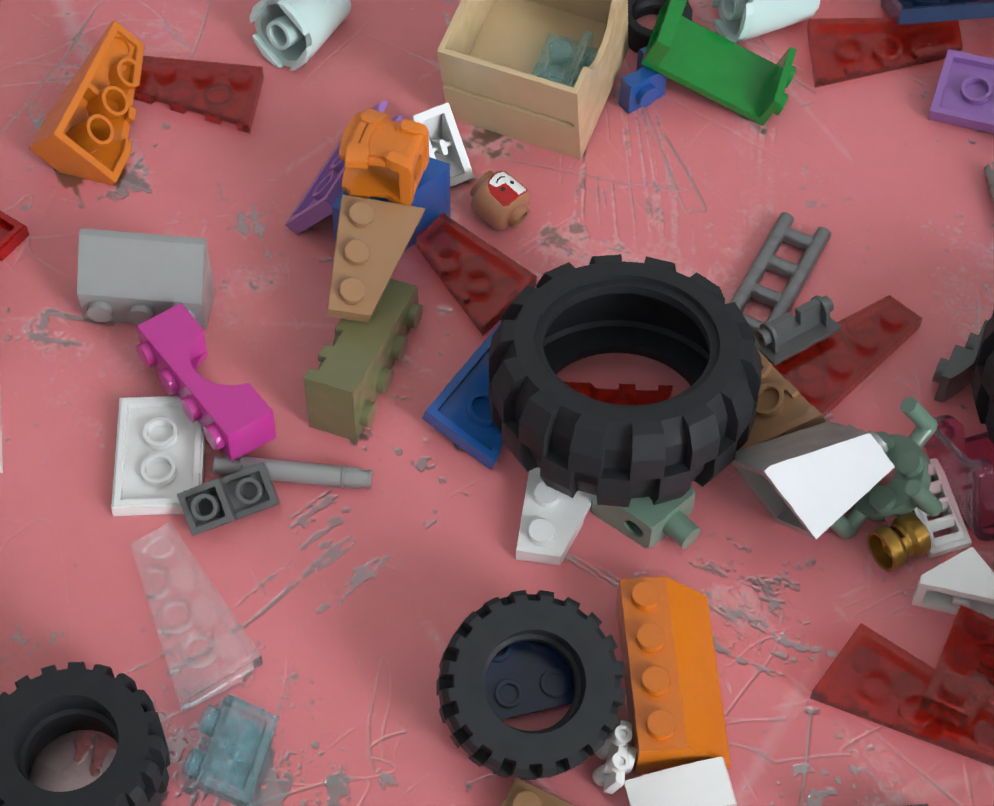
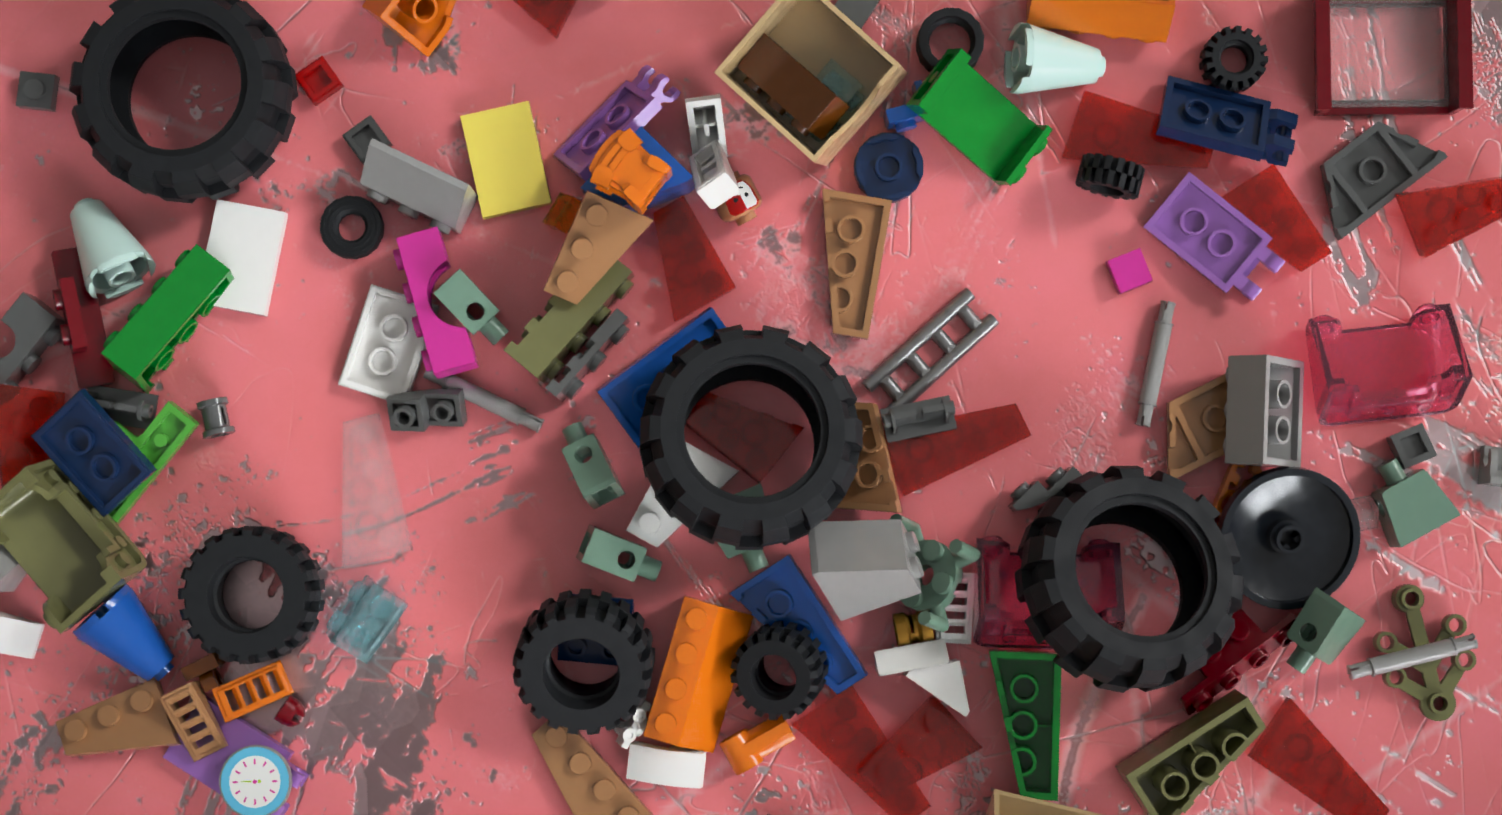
camera: 20 degrees right, 30 degrees up
none -> black tyre [320,196,384,259]
none -> dark grey tile [342,115,393,165]
none -> sand green torso [433,269,509,345]
none -> light yellow tile [460,101,552,220]
none -> clear orange tile [543,192,581,234]
none -> dark grey wing [545,309,630,402]
none -> sand green torso [561,422,625,509]
none -> sand green torso [576,524,662,582]
none -> white slope [689,139,739,209]
none -> orange piece [719,714,796,775]
none -> blue wing [729,554,868,694]
none -> black tyre [730,621,828,720]
none -> reddish brown brick [737,33,850,140]
none -> medium nougat wing [822,188,892,340]
none -> dark blue tile [854,133,923,203]
none -> white slope [874,638,949,676]
none -> black tyre [1076,153,1145,200]
none -> dark pink tile [1105,248,1153,295]

